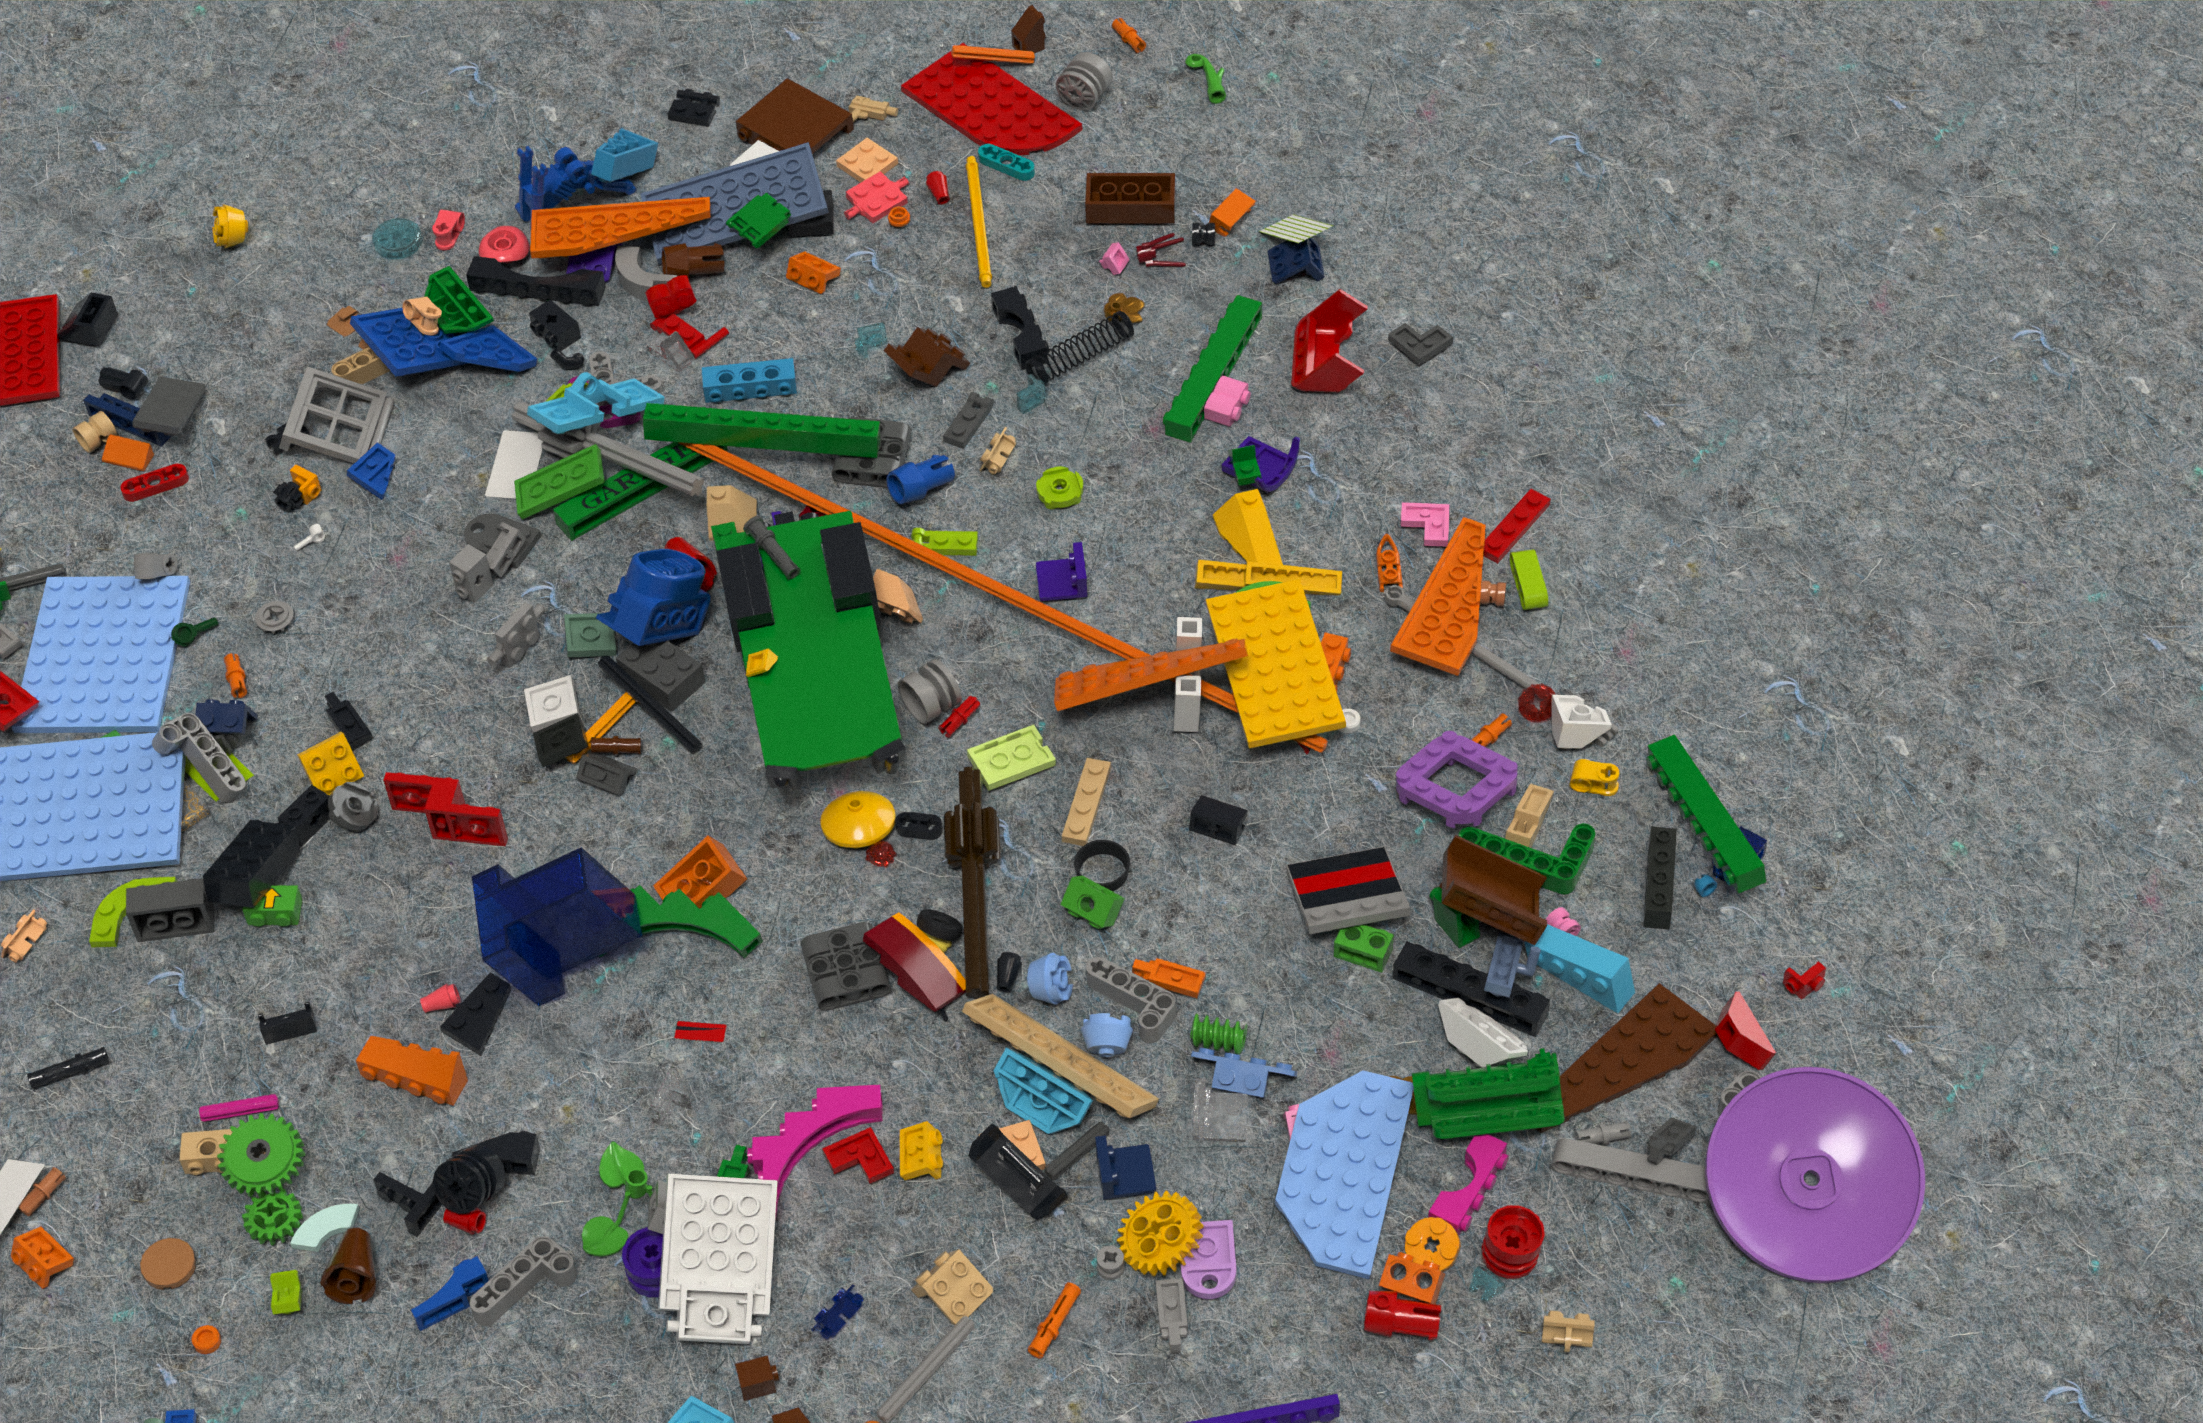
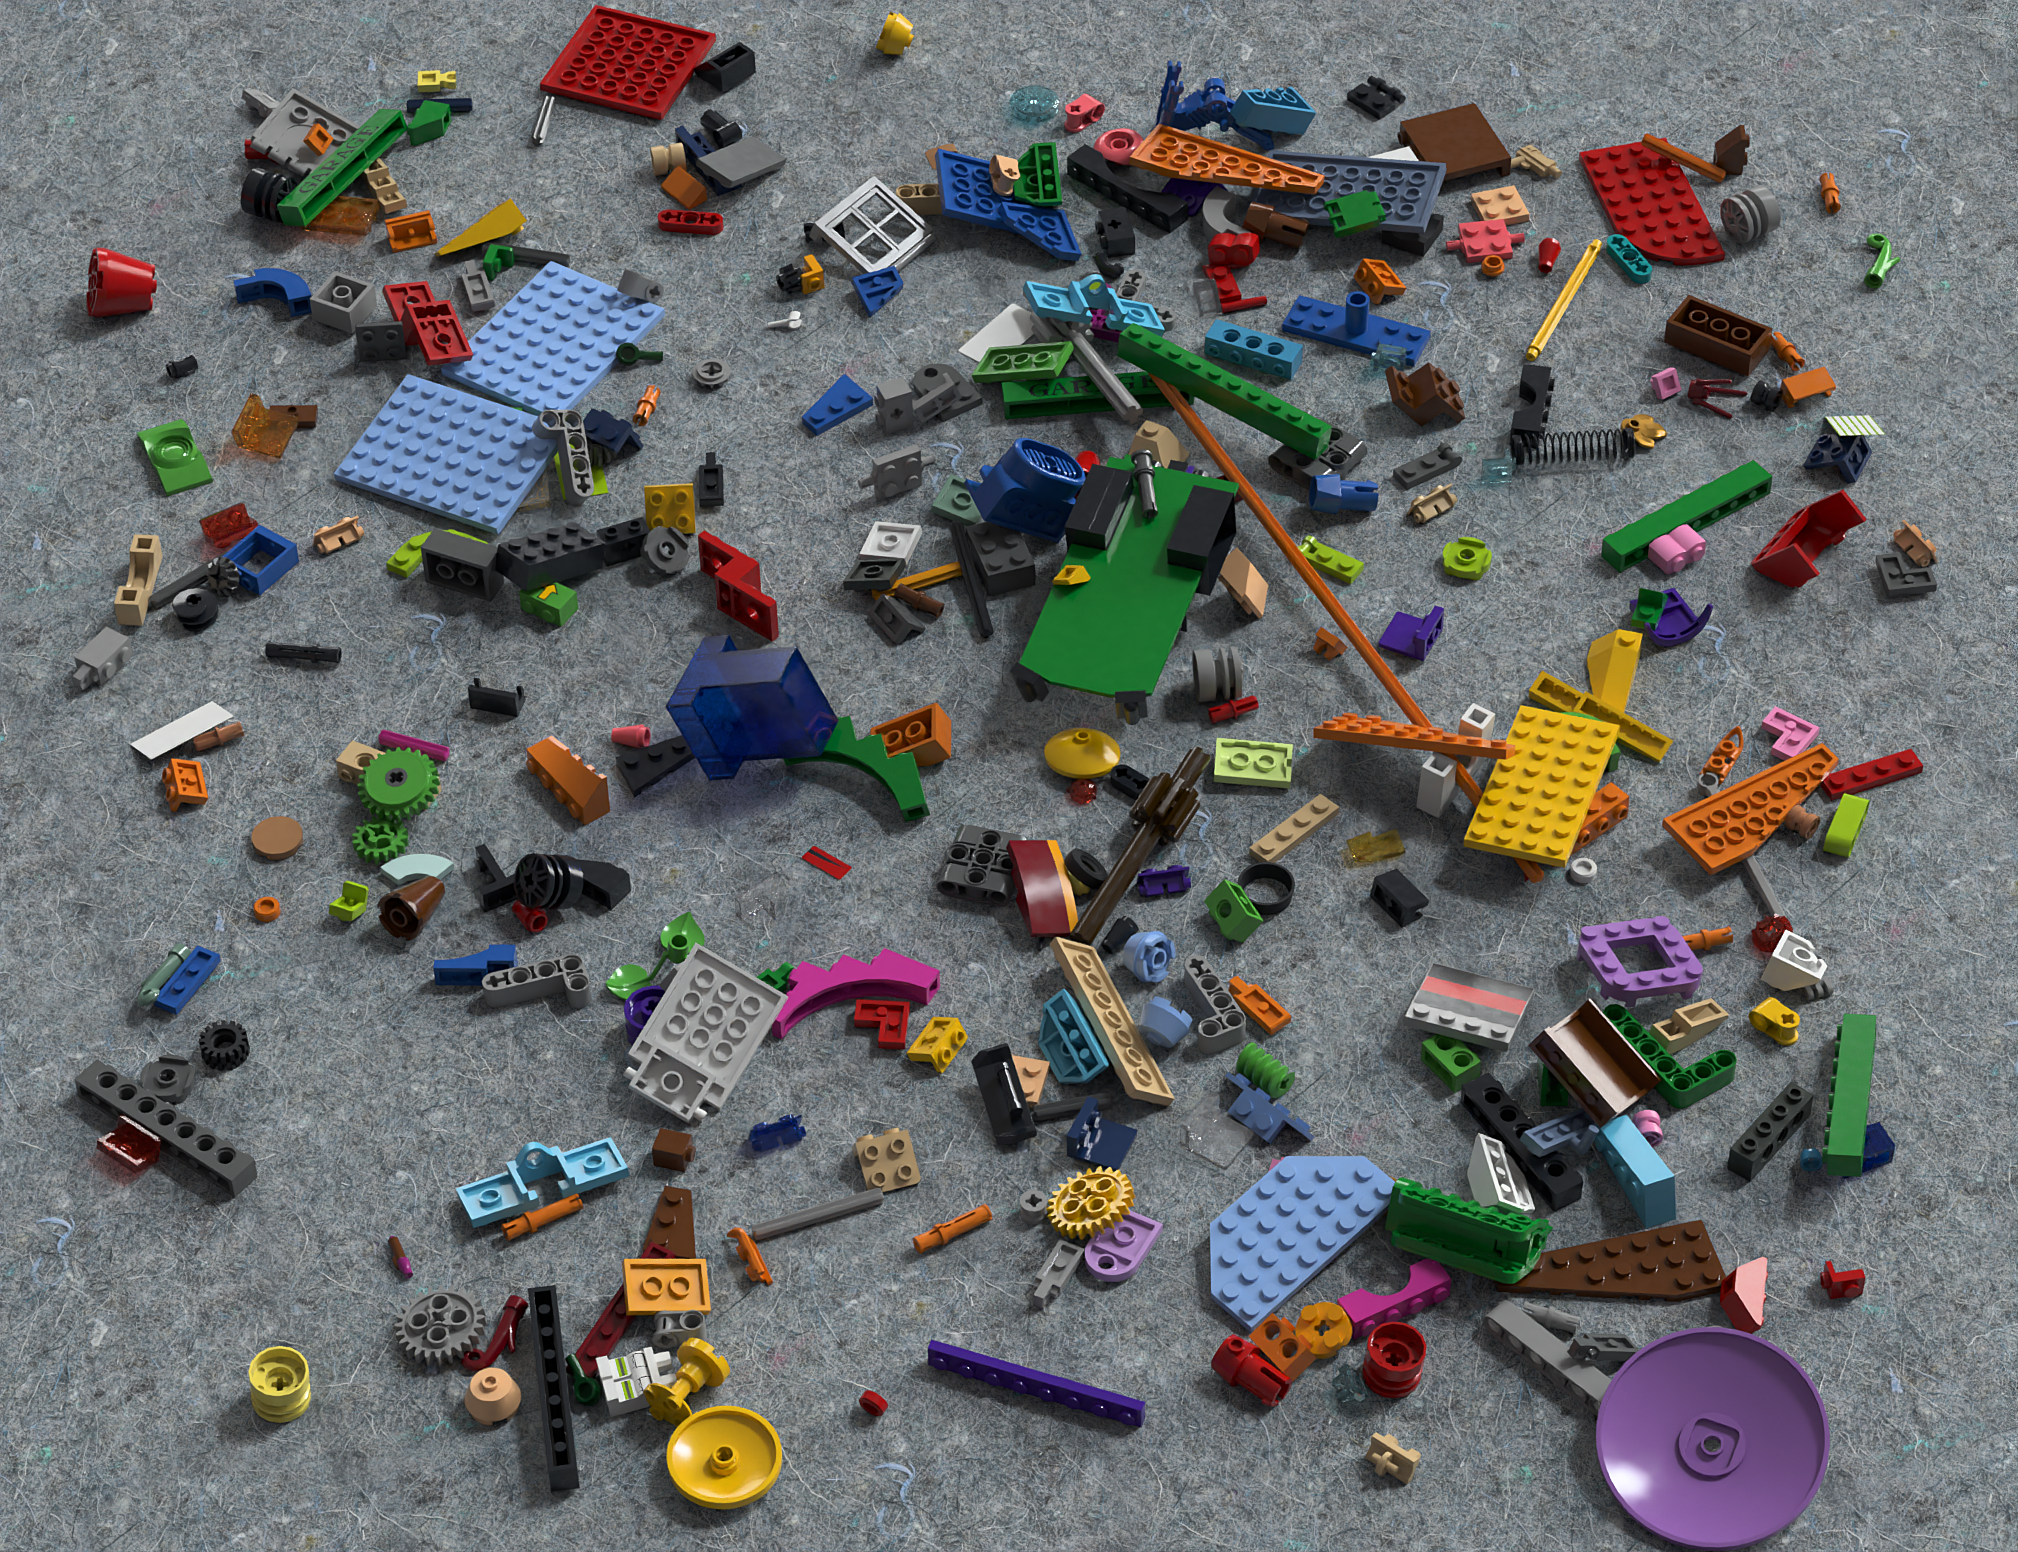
camera: 30 degrees right, 5 degrees down
none -> blue wing [802,374,873,436]
none -> dark purple hinge [1136,865,1191,897]
none -> blue plate [1282,291,1431,367]
none -> orange tile [1313,627,1348,661]
none -> clear yellow slope [1346,829,1406,862]
none -> orange pin [1771,332,1805,371]
none -> light nougat hinge [1893,520,1938,567]

